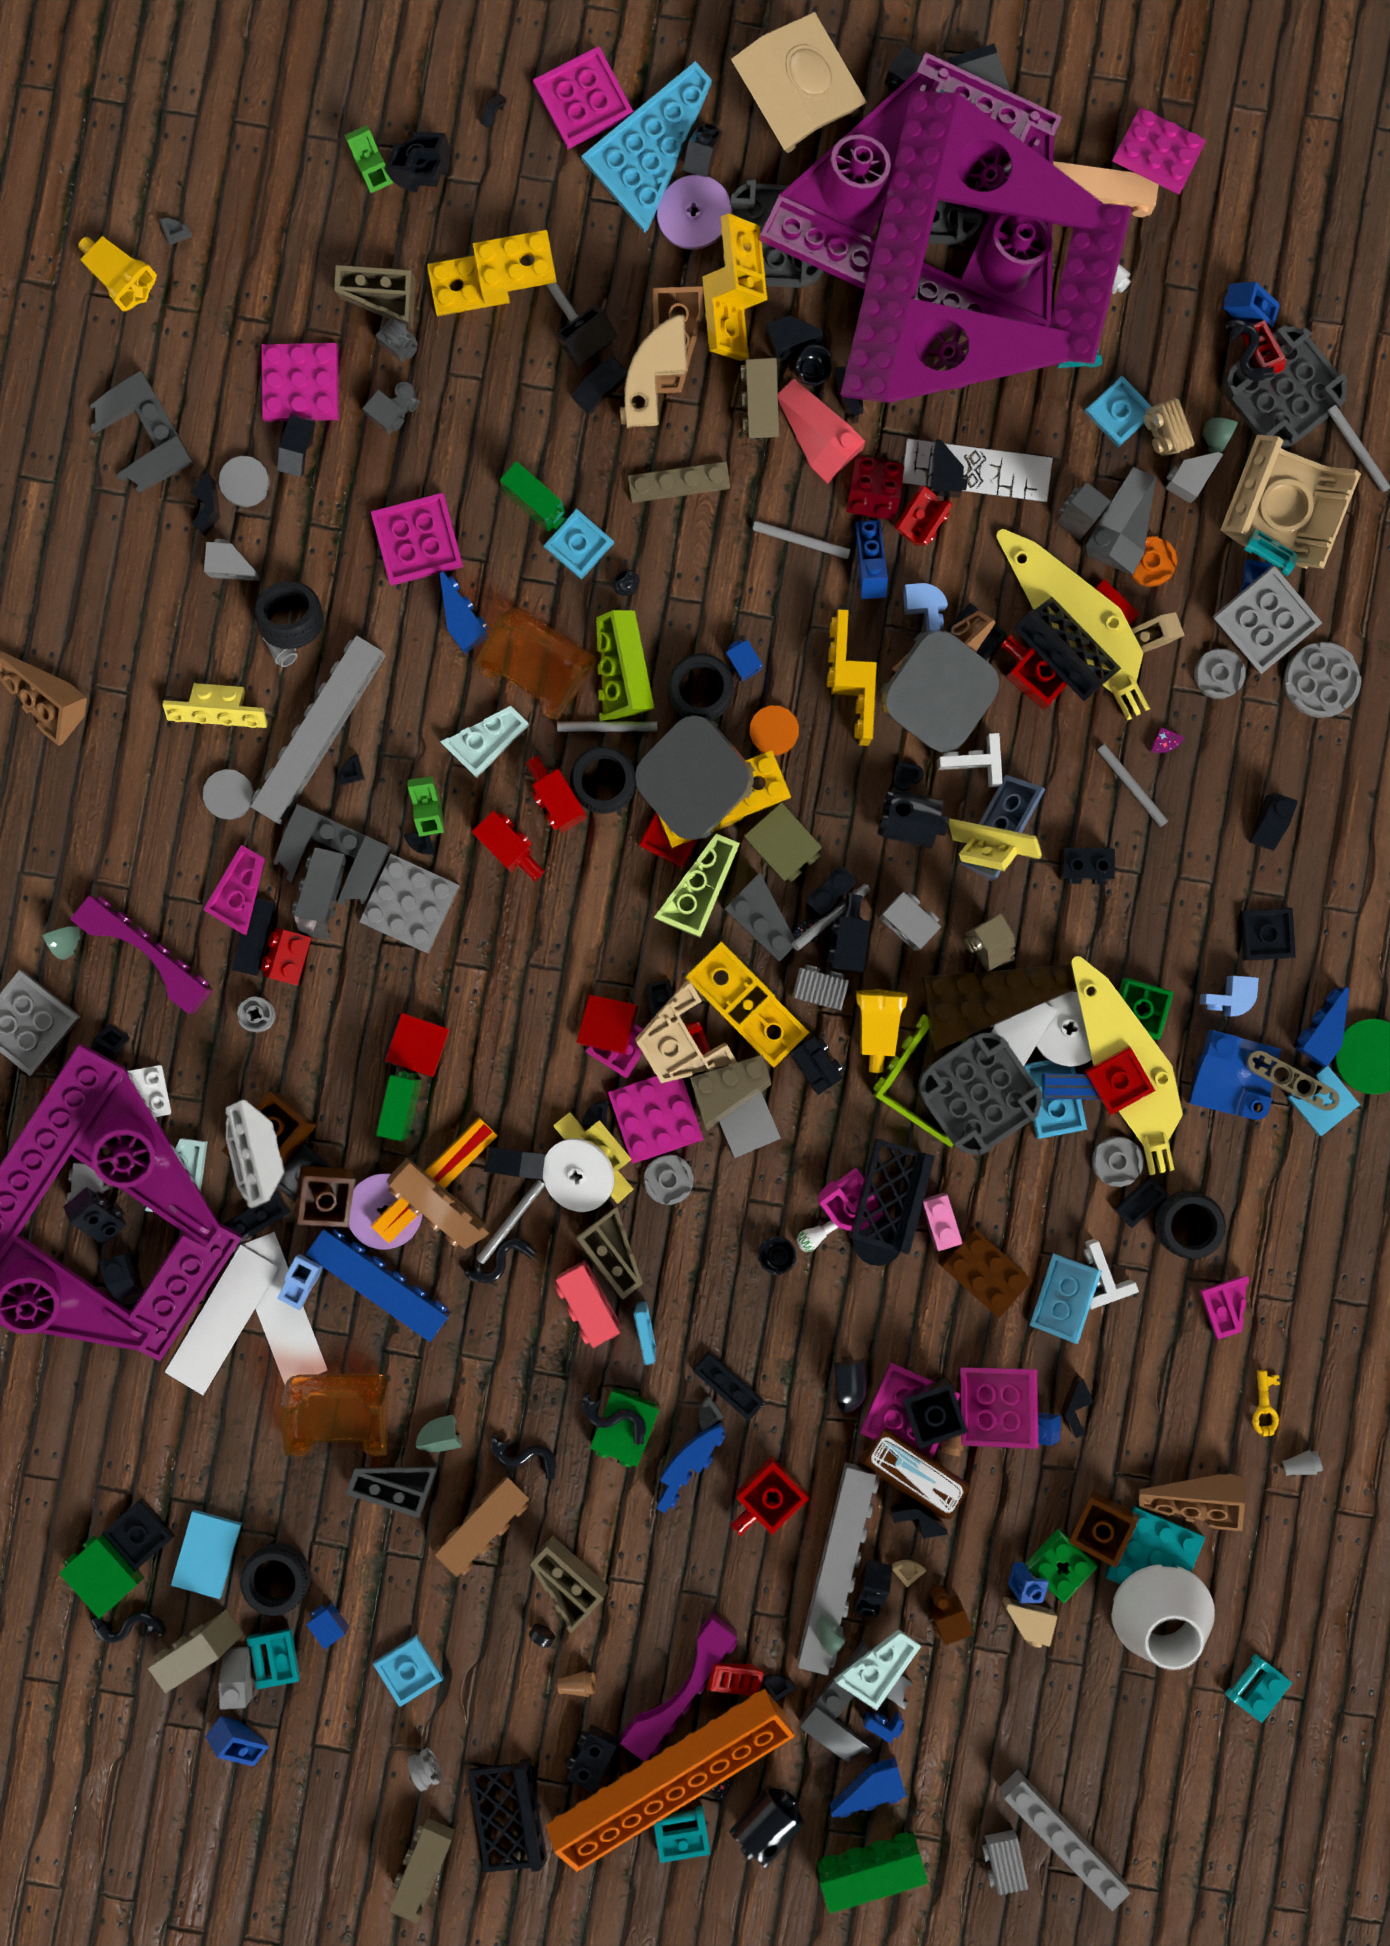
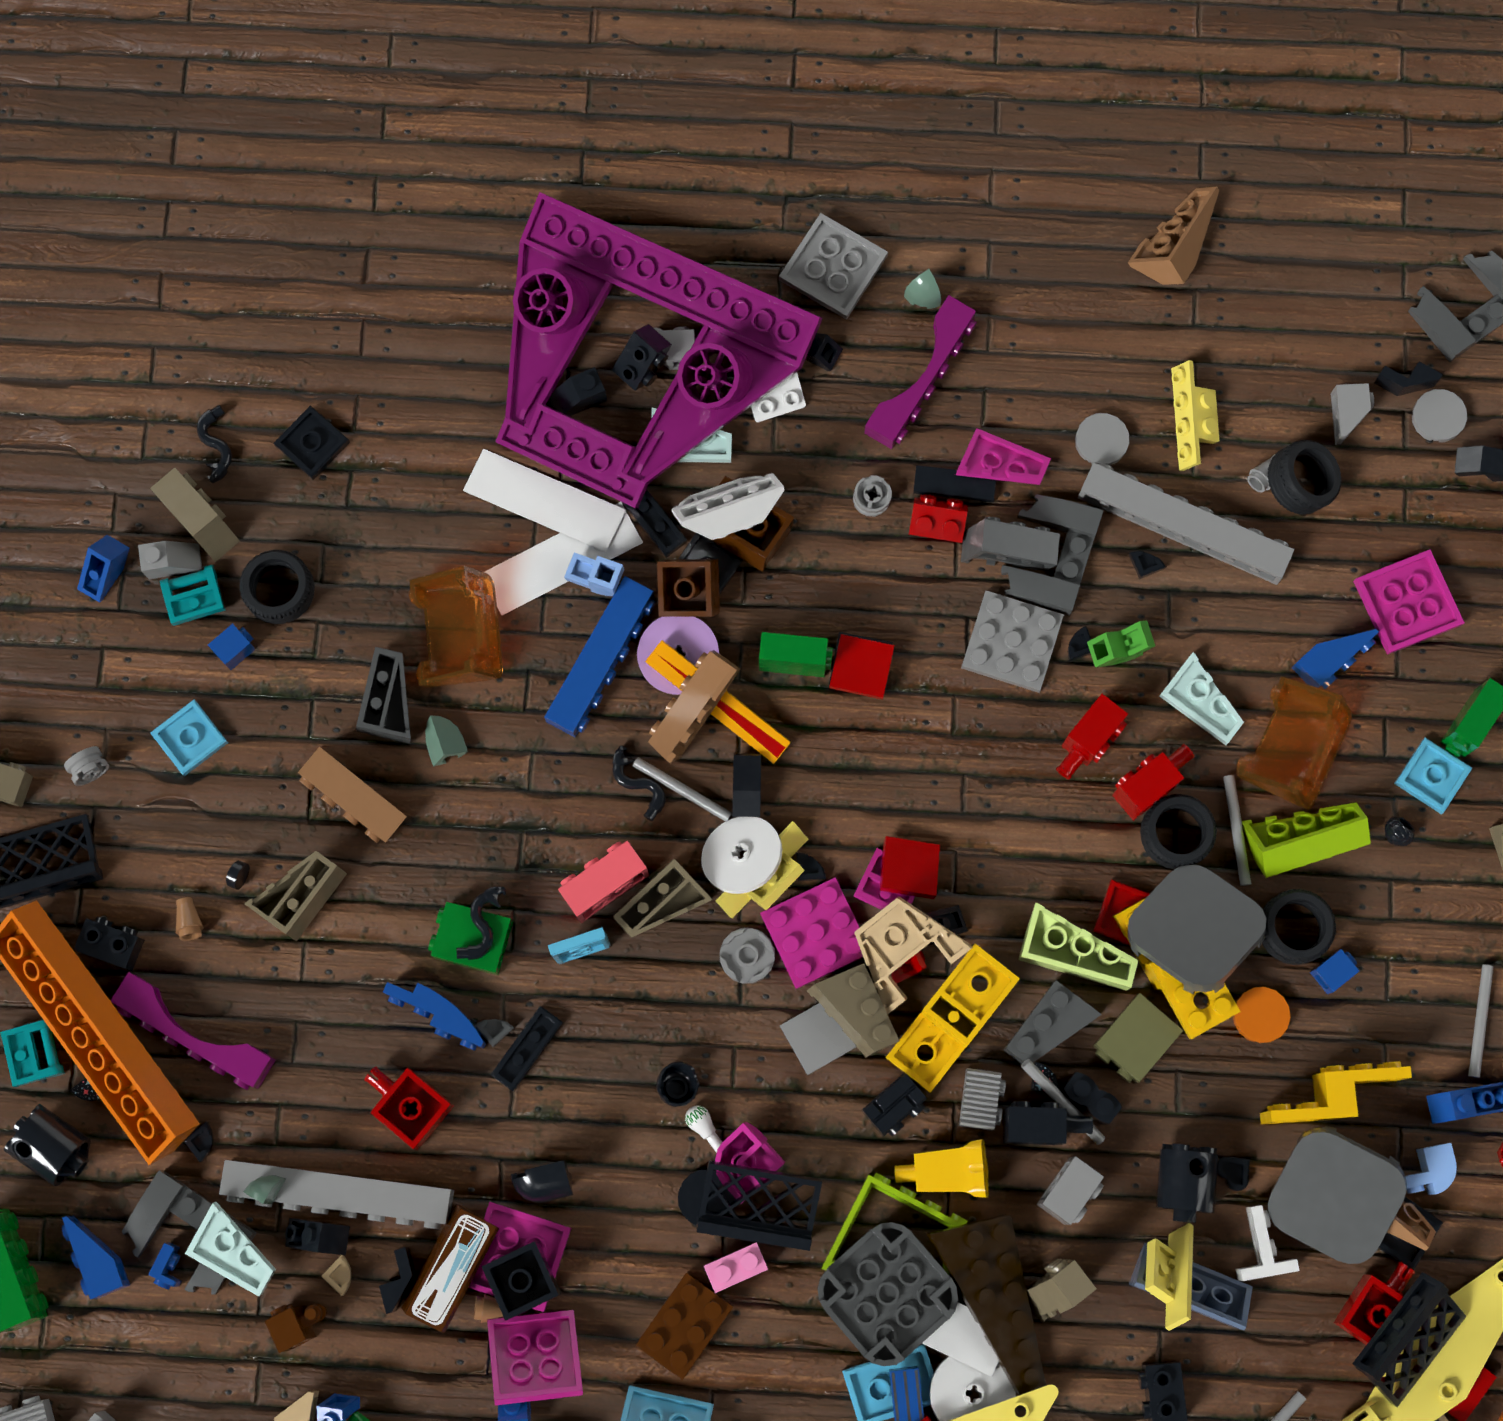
camera: 85 degrees right, 10 degrees down
green brick [59,1534,145,1619] -> none
medium azure tile [171,1509,243,1599] -> none
black animal [490,1435,557,1479] -> none
red slope [707,1663,764,1696] -> none

